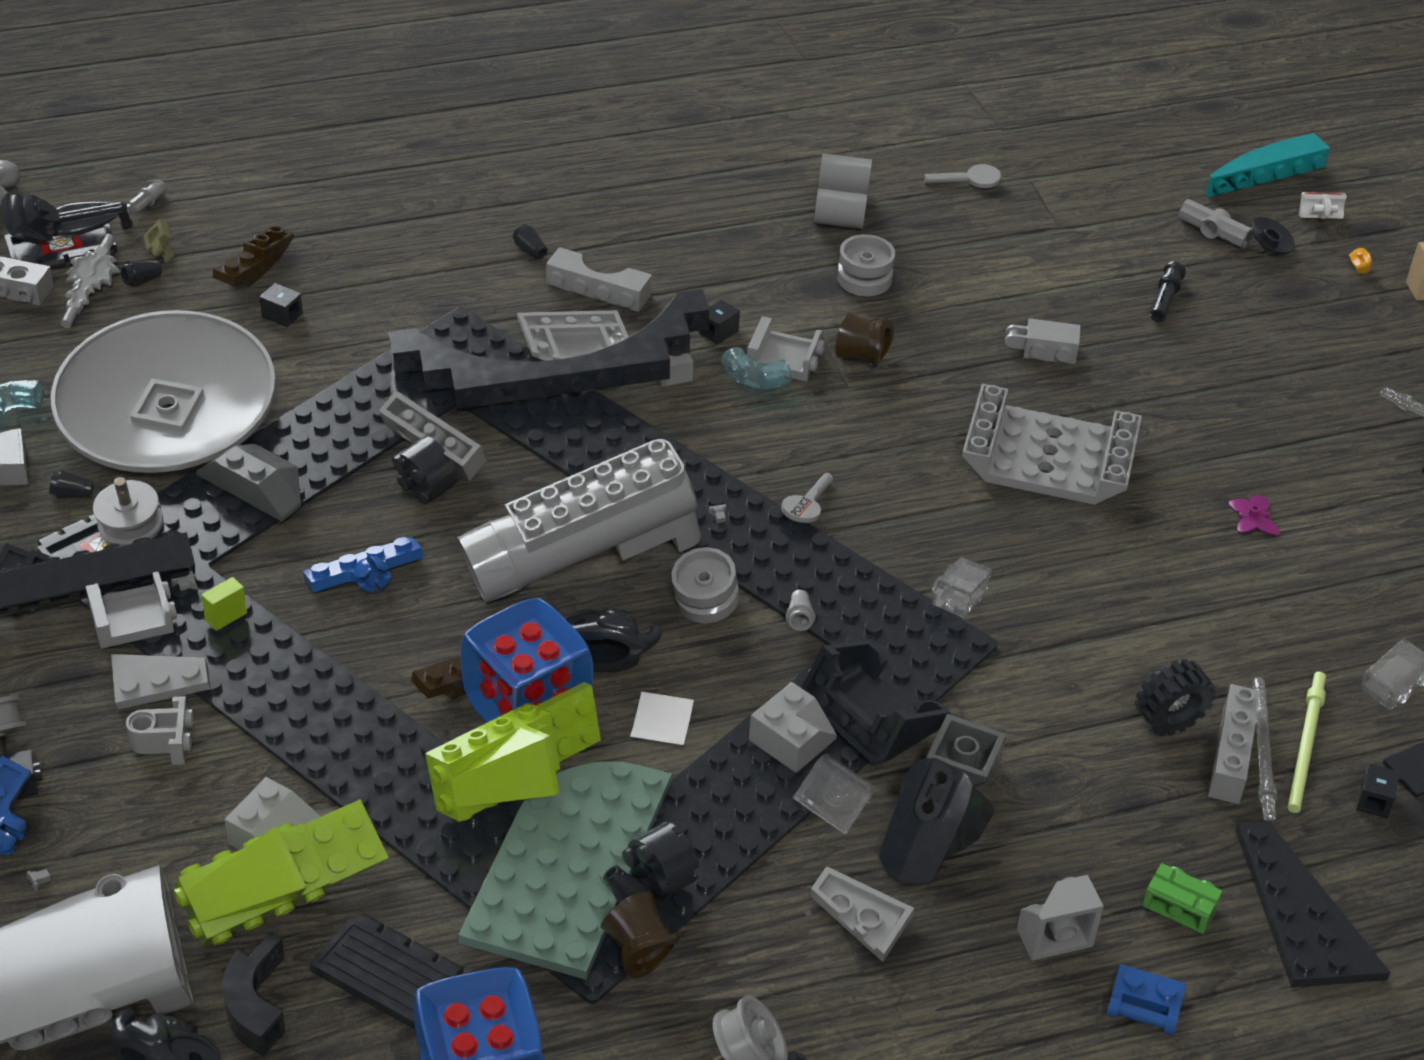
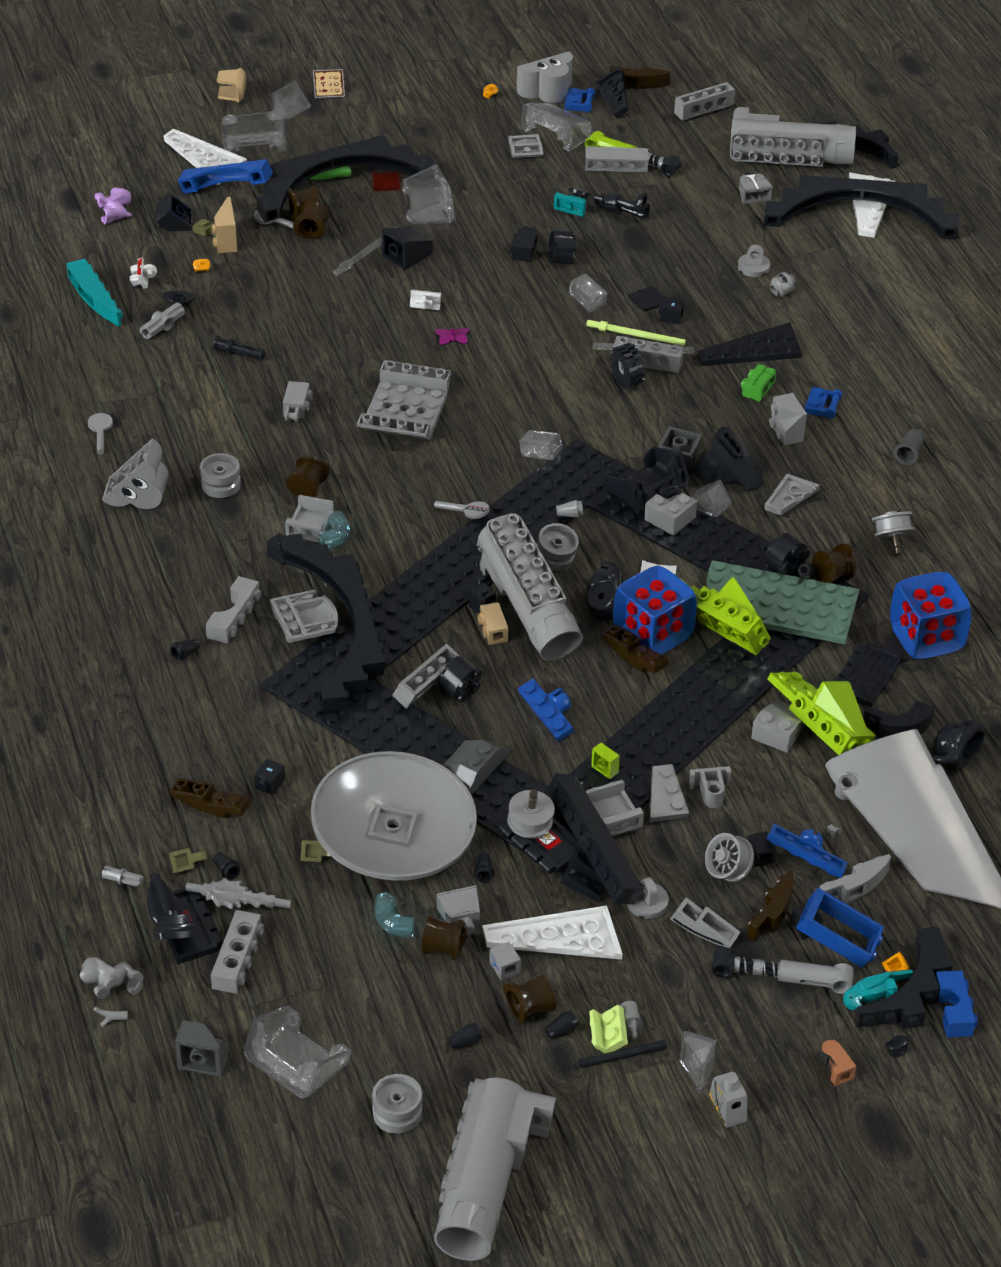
camera: 90 degrees left, 0 degrees up
none -> white hips [410,290,441,310]

